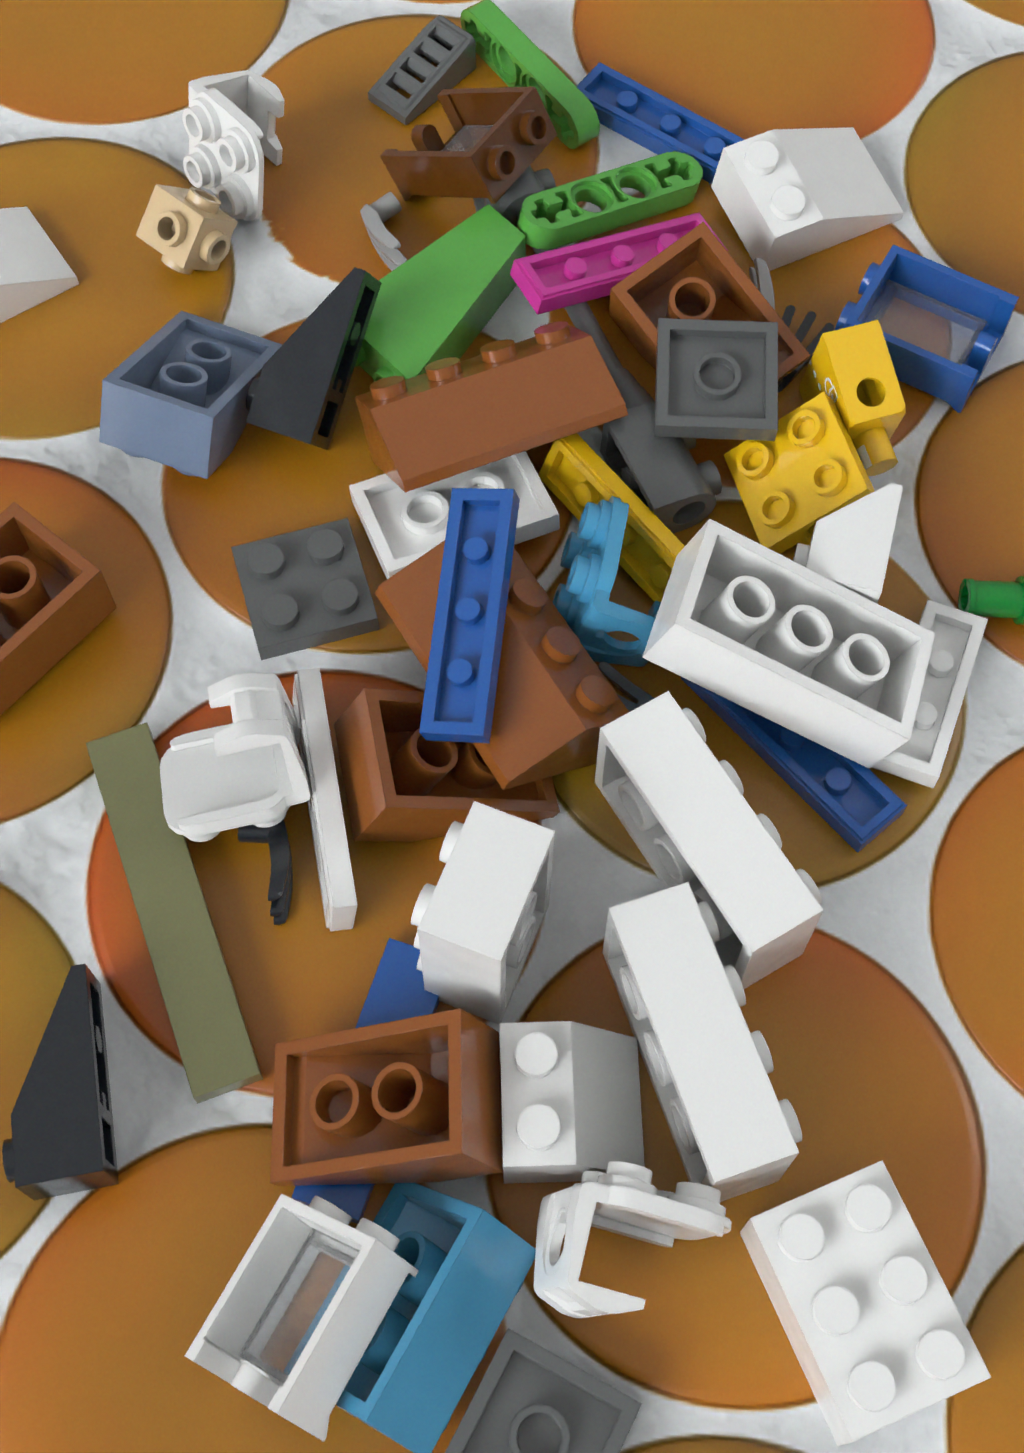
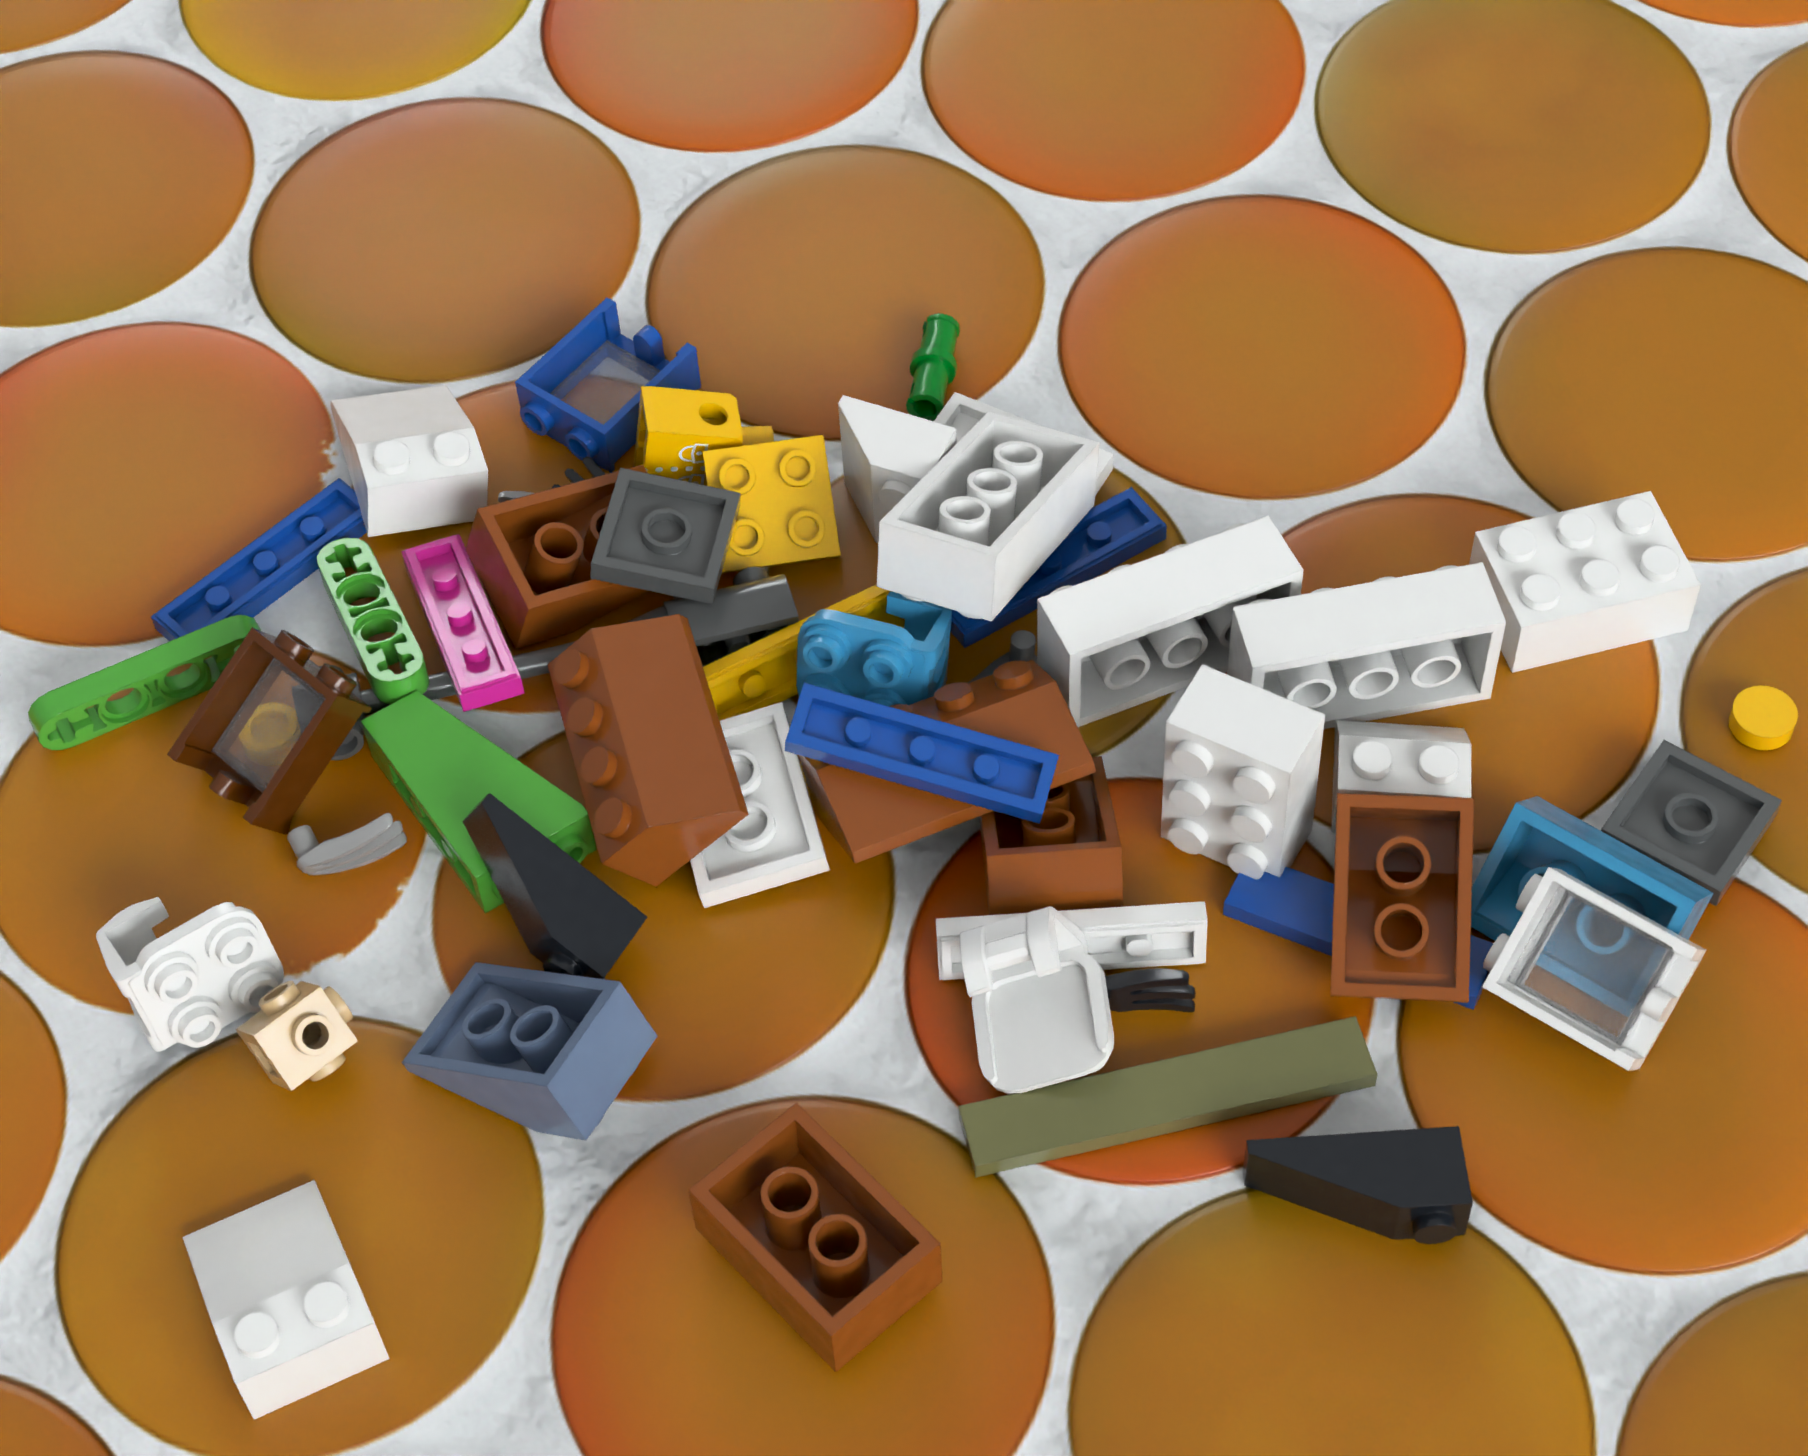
camera: 80 degrees left, 10 degrees down
dark grey plate [231,518,380,660] -> none
dark grey slope [368,15,476,126] -> none
white piece [534,1161,732,1318] -> none

